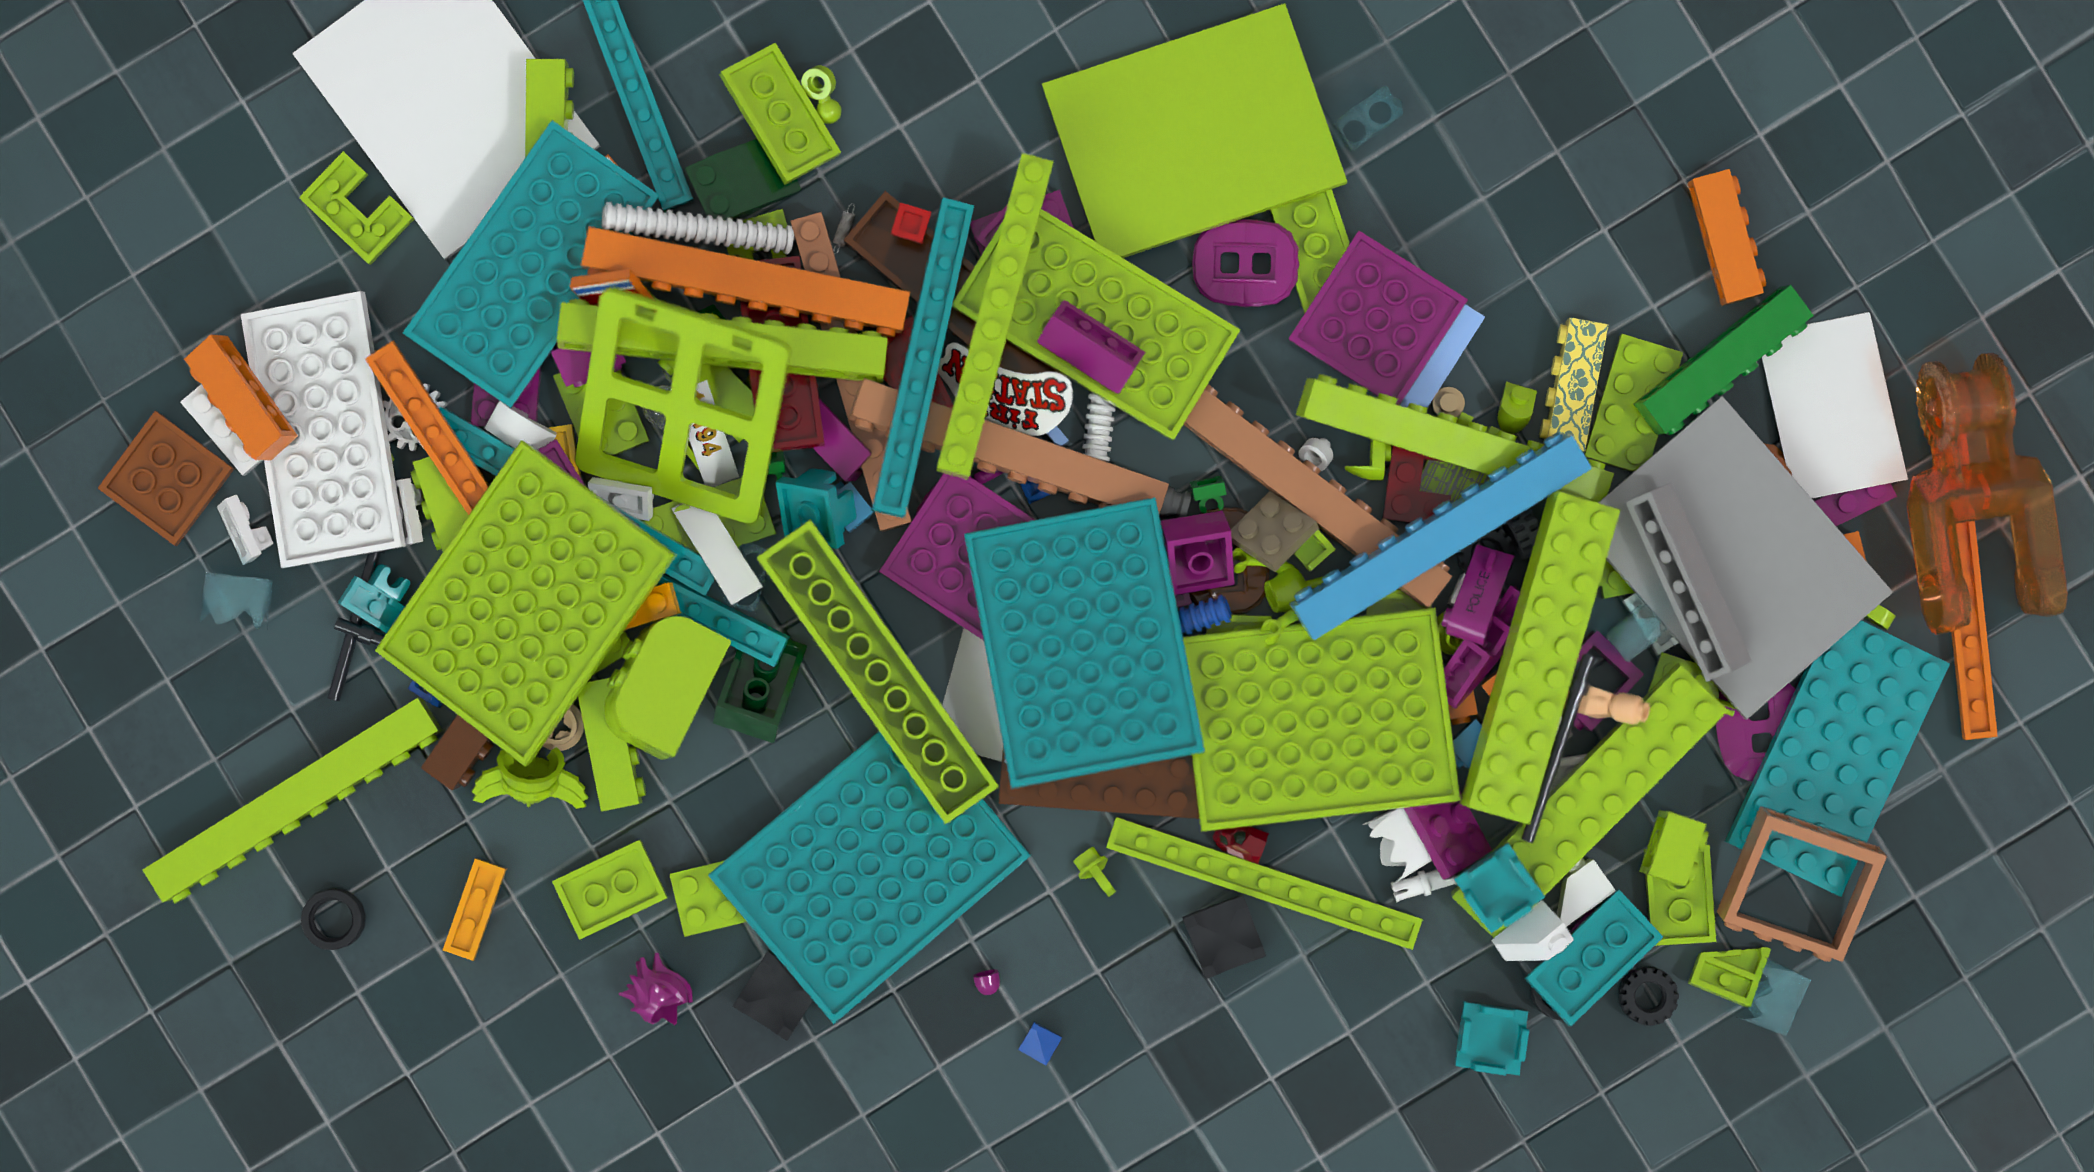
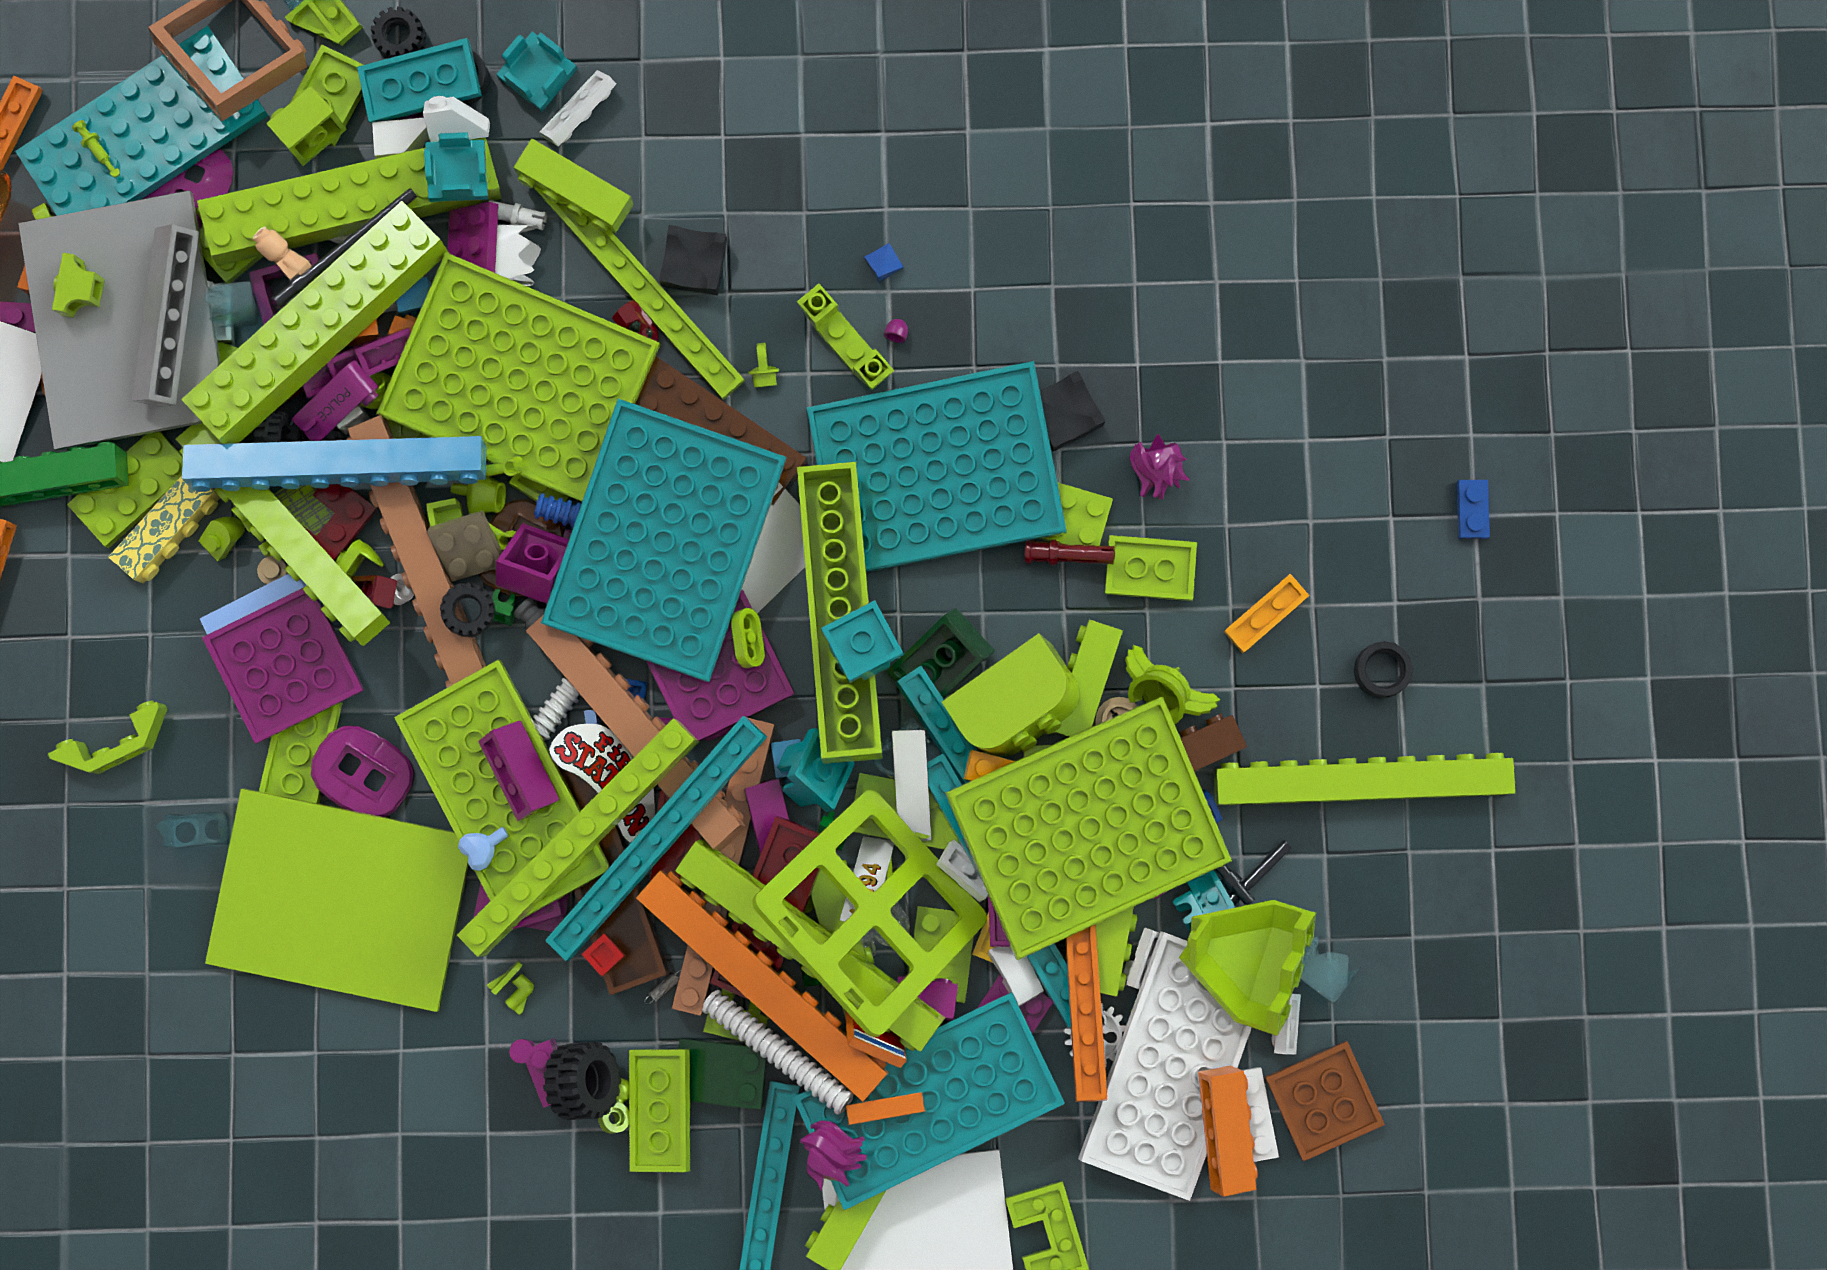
camera: 150 degrees left, 5 degrees down
none -> lime slope [48,700,168,774]
none -> lime brick [52,252,105,318]
none -> lime piece [72,120,120,178]
none -> dark red slope [351,575,397,608]
none -> black tyre [440,583,495,637]
none -> light blue rock [458,827,509,871]
none -> lime piece [486,961,534,1016]
none -> magenta hinge [509,1038,558,1108]
none -> lime brick [513,139,634,233]
none -> white plate [540,70,616,147]
none -> black tyre [543,1042,621,1120]
none -> lime plate [731,608,765,669]
none -> lime slope [797,284,894,390]
none -> magenta hair [800,1120,867,1191]
none -> teal panel [821,600,903,683]
none -> orange piece [846,1092,926,1125]
none -> dark red pin [1025,539,1115,566]
none -> lime panel [1179,900,1316,1036]
none -> blue plate [1457,480,1490,539]

